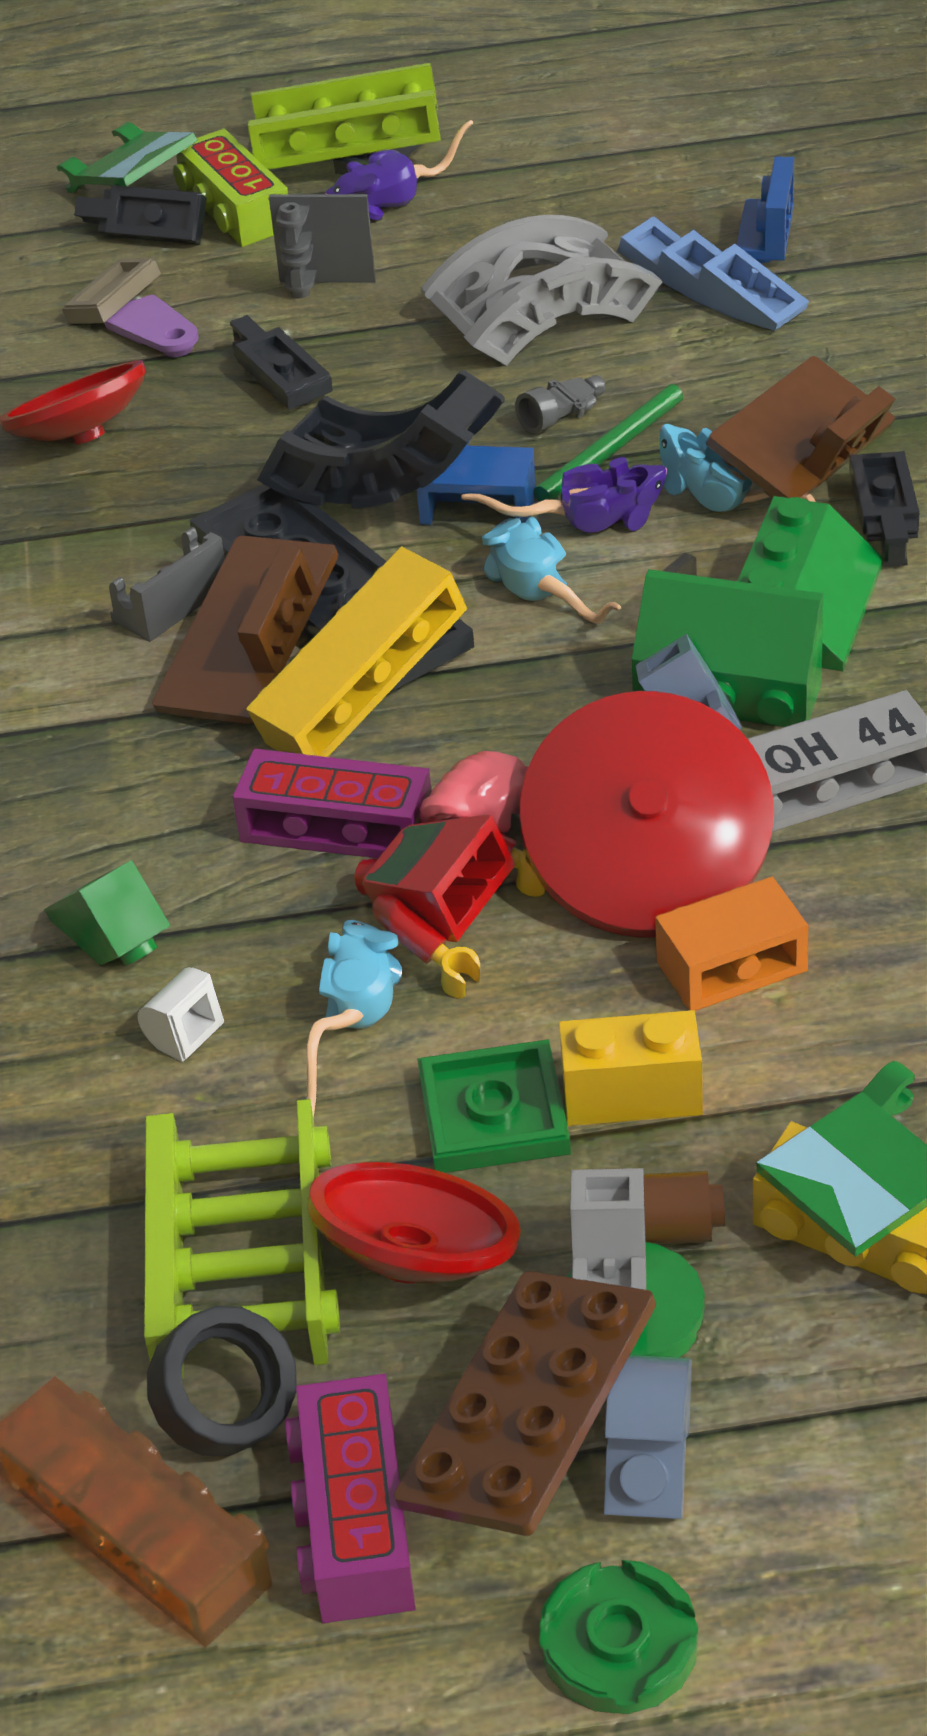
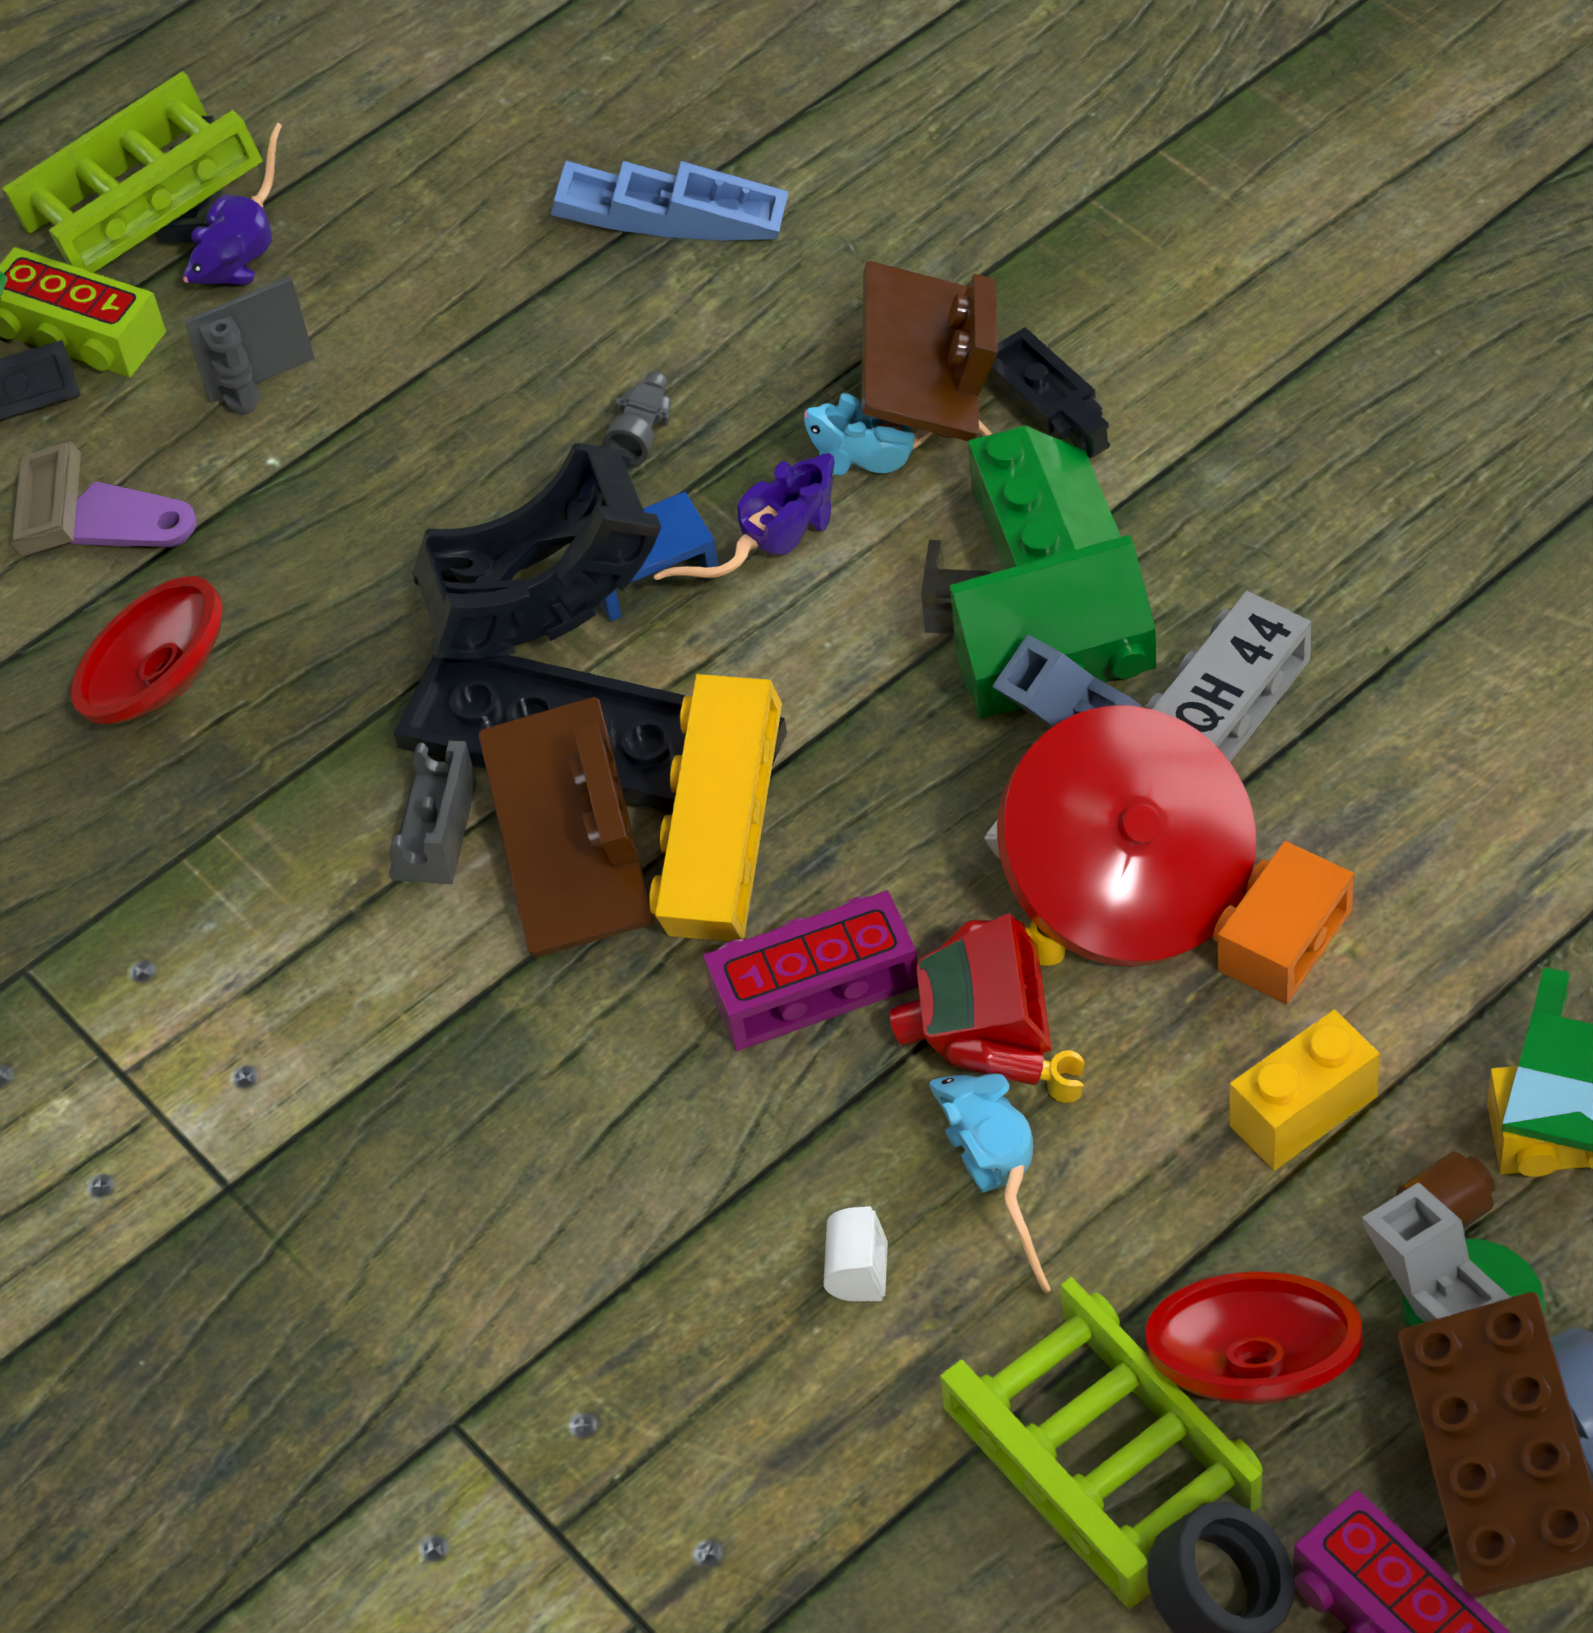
camera: 30 degrees left, 10 degrees up
slope [44,860,171,966] -> none
black hinge [230,315,333,410] -> none
green tile [417,1039,571,1173] -> none
coral hair [420,751,528,833] -> none
light grey fence [421,215,663,366] -> none
medium azure animal [482,516,621,624] -> none
green bar [534,384,683,502] -> none
blue bracket [737,156,794,263] -> none

